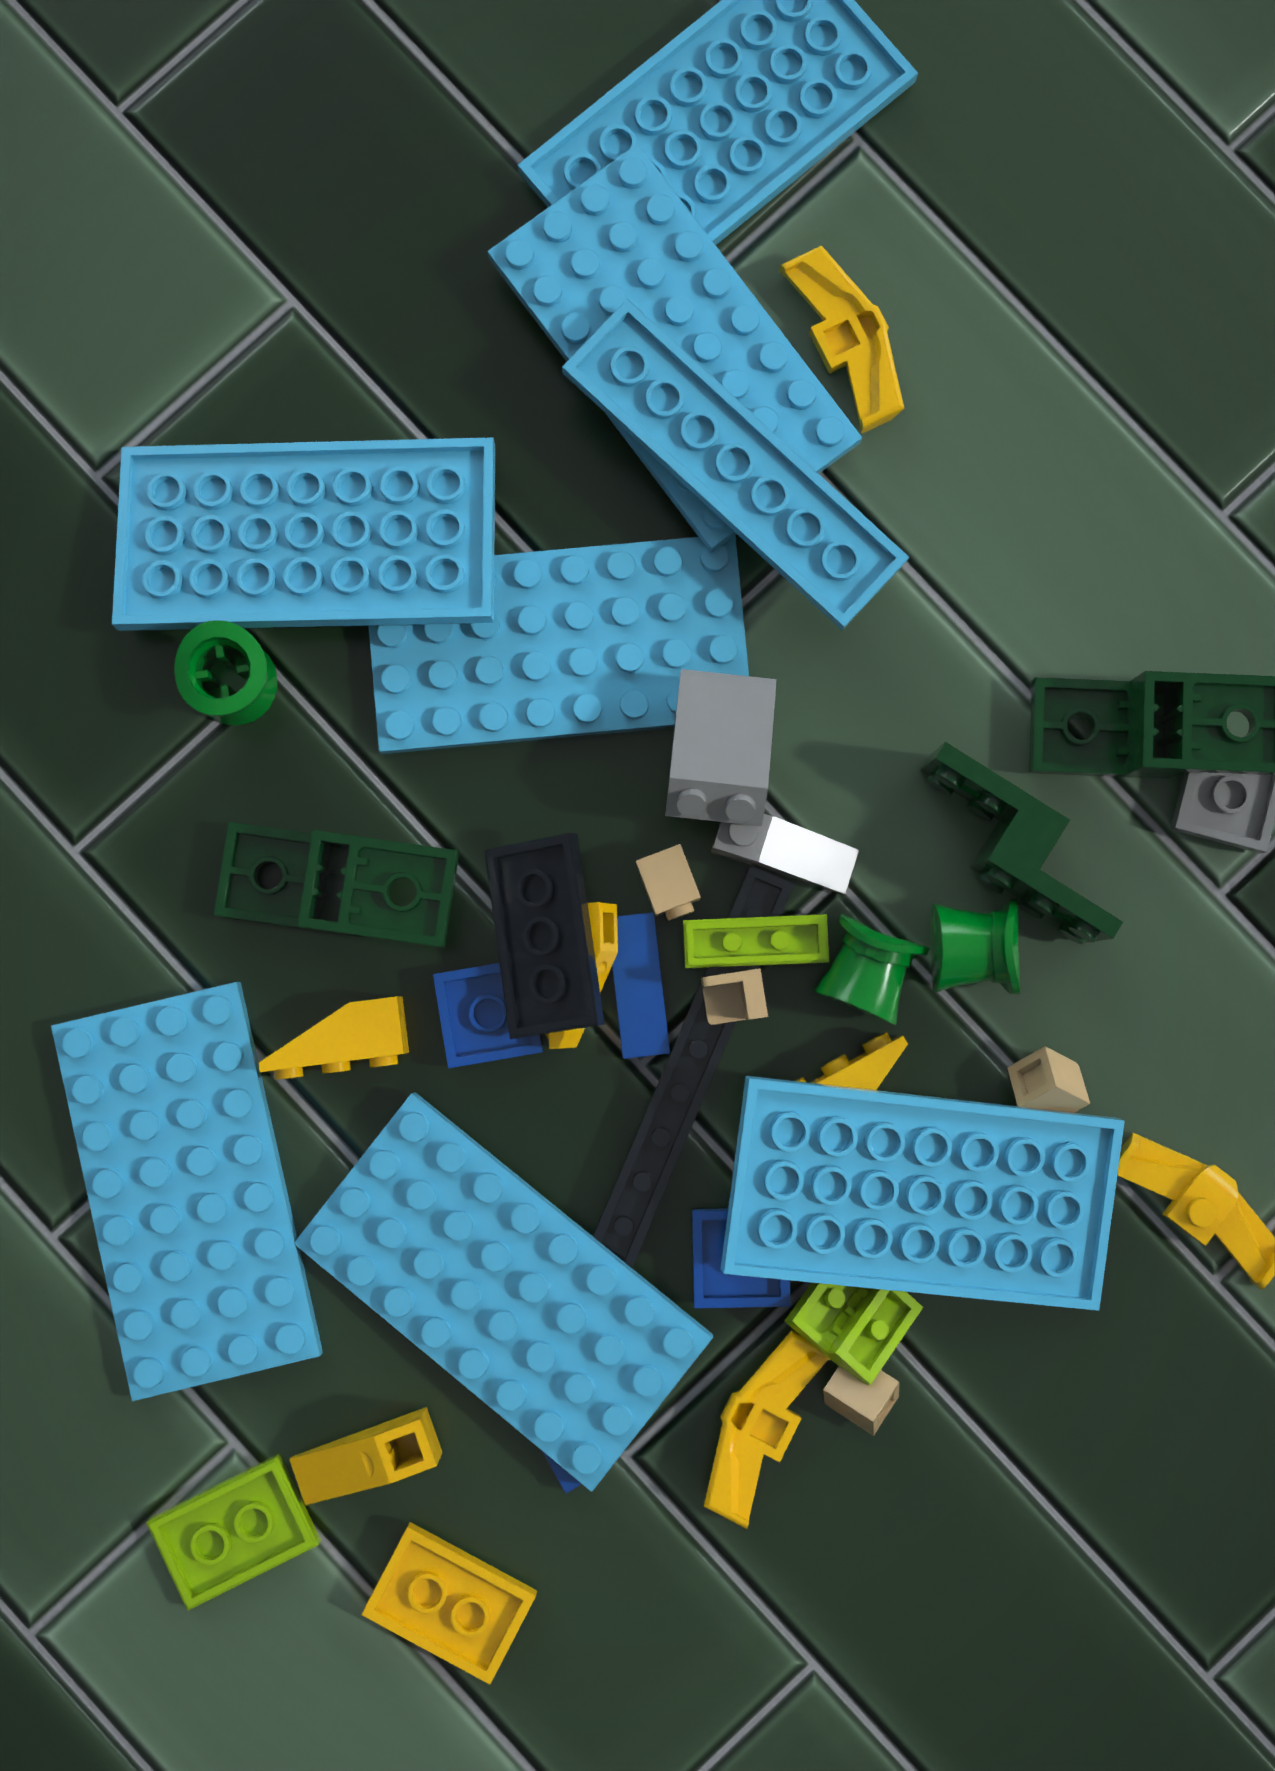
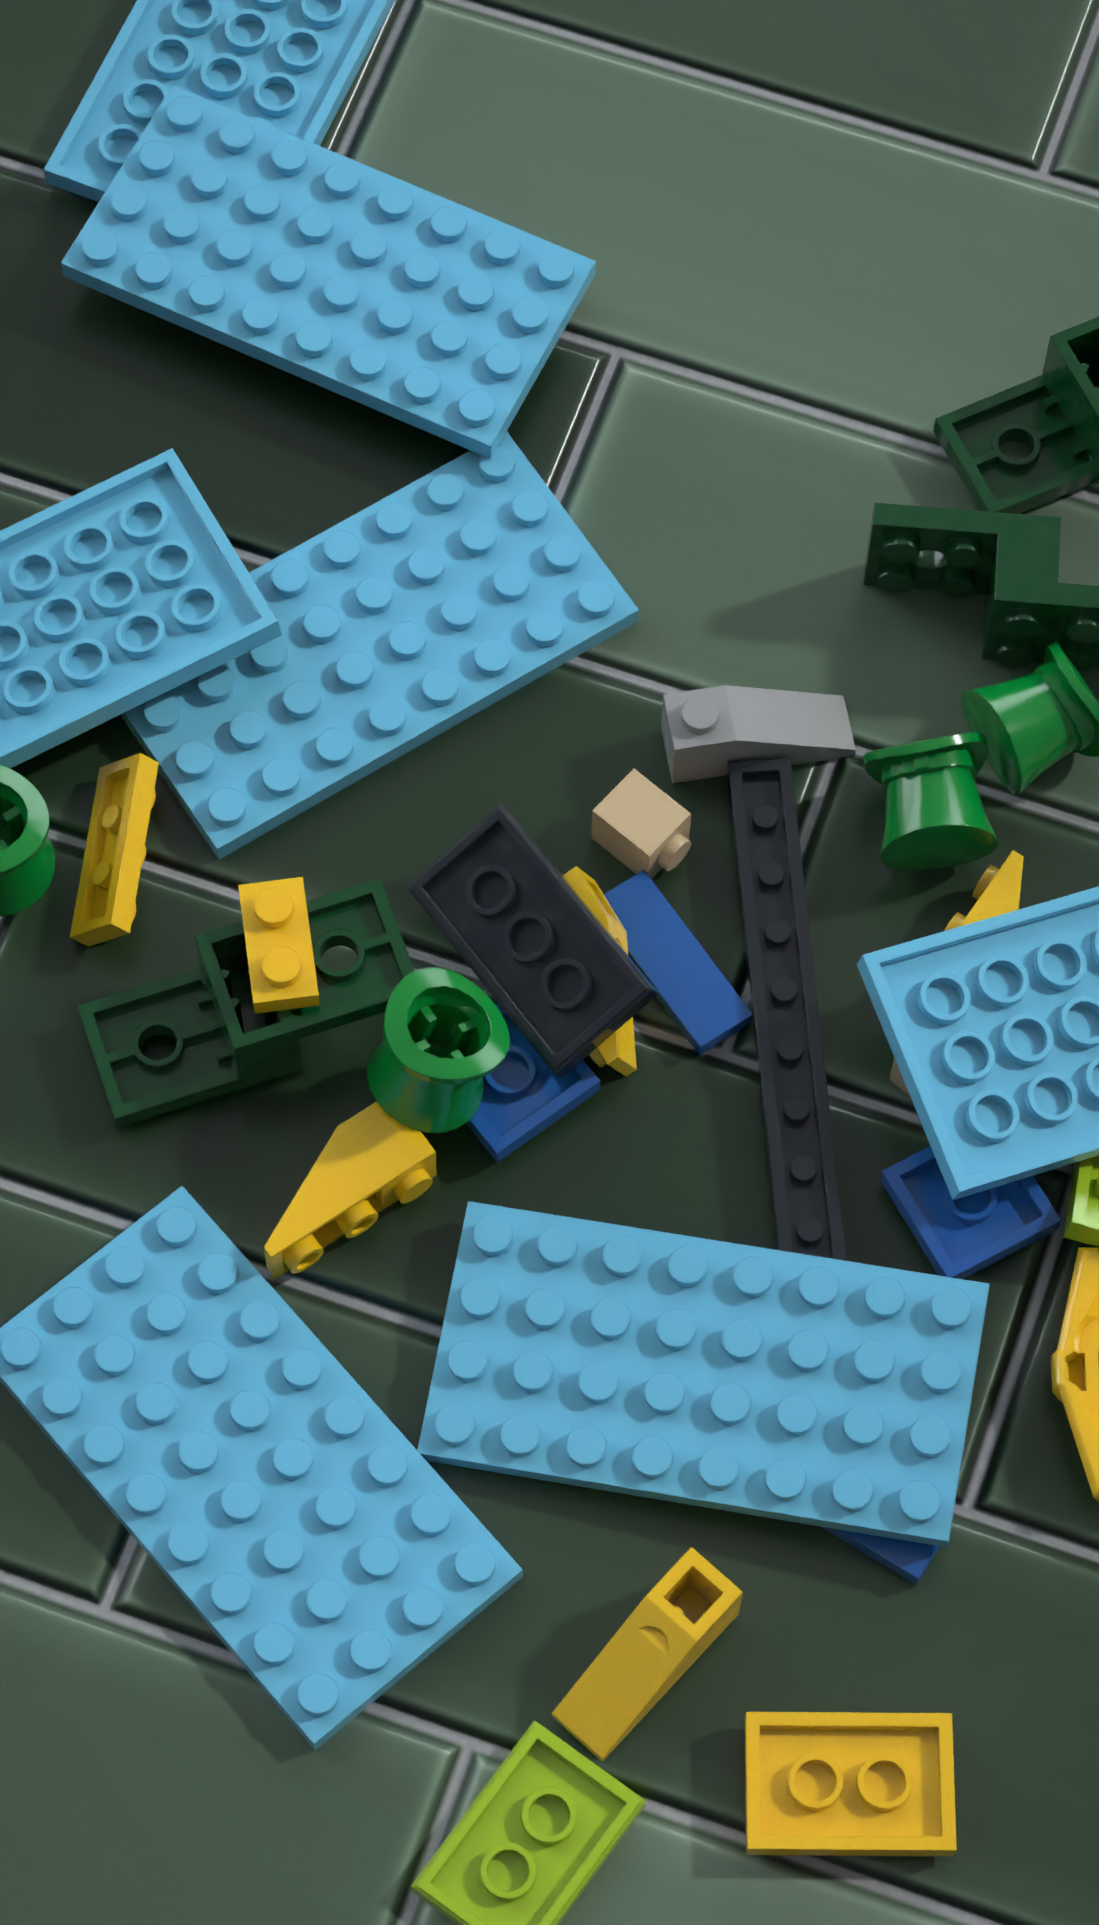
camera: 25 degrees left, 20 degrees down
medium azure plate [562,299,910,630] -> none
light grey slope [665,669,777,826] -> none
lime tile [683,914,829,969] -> none
tan panel [701,968,768,1025] -> none
yellow plate [779,245,905,434] -> none
none -> yellow plate [70,753,159,946]
none -> yellow plate [238,877,320,1014]
none -> green hat [367,967,510,1133]

